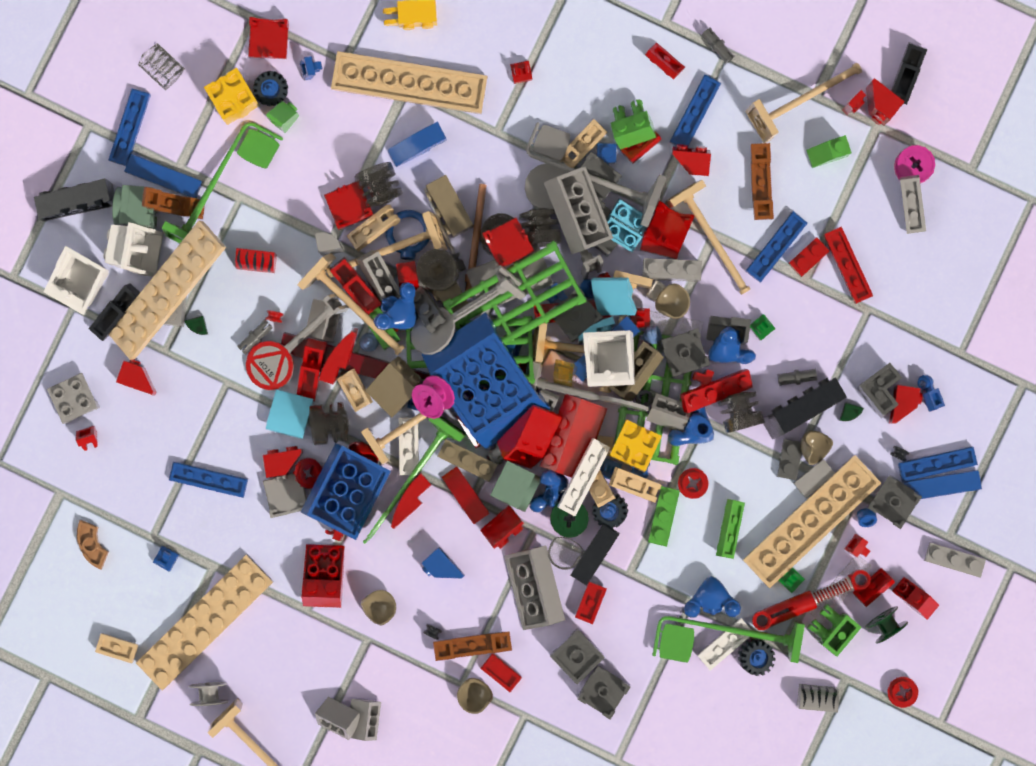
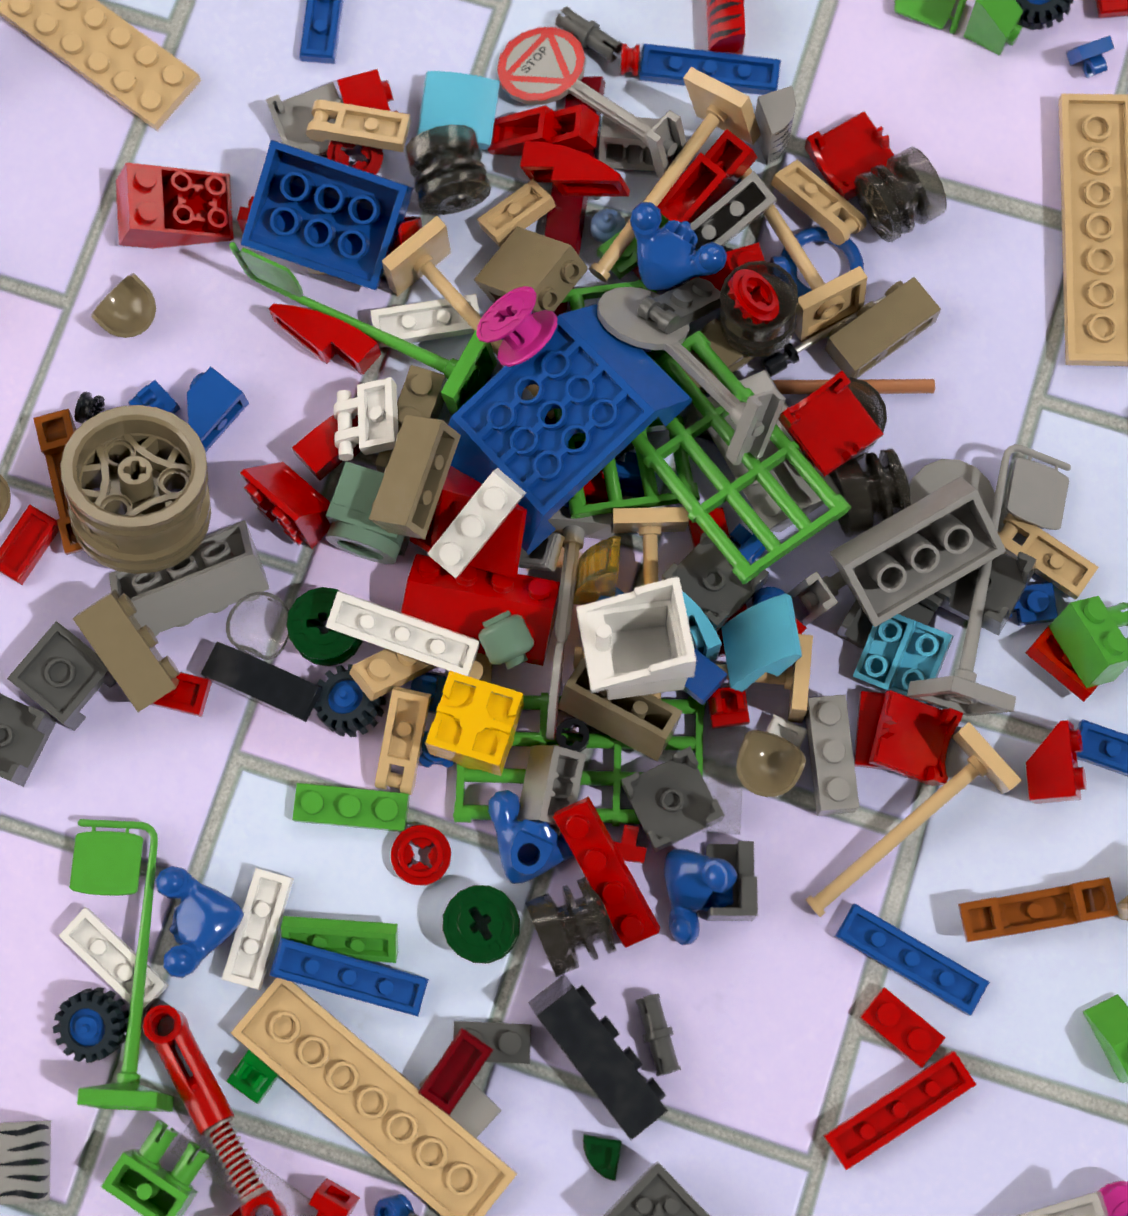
camera: 85 degrees right, 10 degrees down
blue slope [388,121,447,167] -> none
blue head [530,470,569,513] -> none
medium blue plate [641,325,662,345] -> none
green tile [750,314,776,341] -> none
dark tan helmet [800,431,833,465] -> none
none -> dark tan wheel [61,405,211,574]
none -> dark tan brick [73,590,180,712]
none -> blue tile [128,380,181,414]
none -> white plate [222,868,294,990]
none -> blue tile [269,938,429,1017]
none -> tan plate [306,100,411,152]
none -> white plate [333,377,398,461]
none -> dark tan brick [369,415,461,539]
none -> dark red tile [418,1027,494,1115]
none -> white plate [427,468,526,578]
none -> dark green piece [442,885,520,964]
none -> sand green head [478,610,534,669]
none -> blue tile [639,43,781,95]
none -> red gear [727,269,779,325]

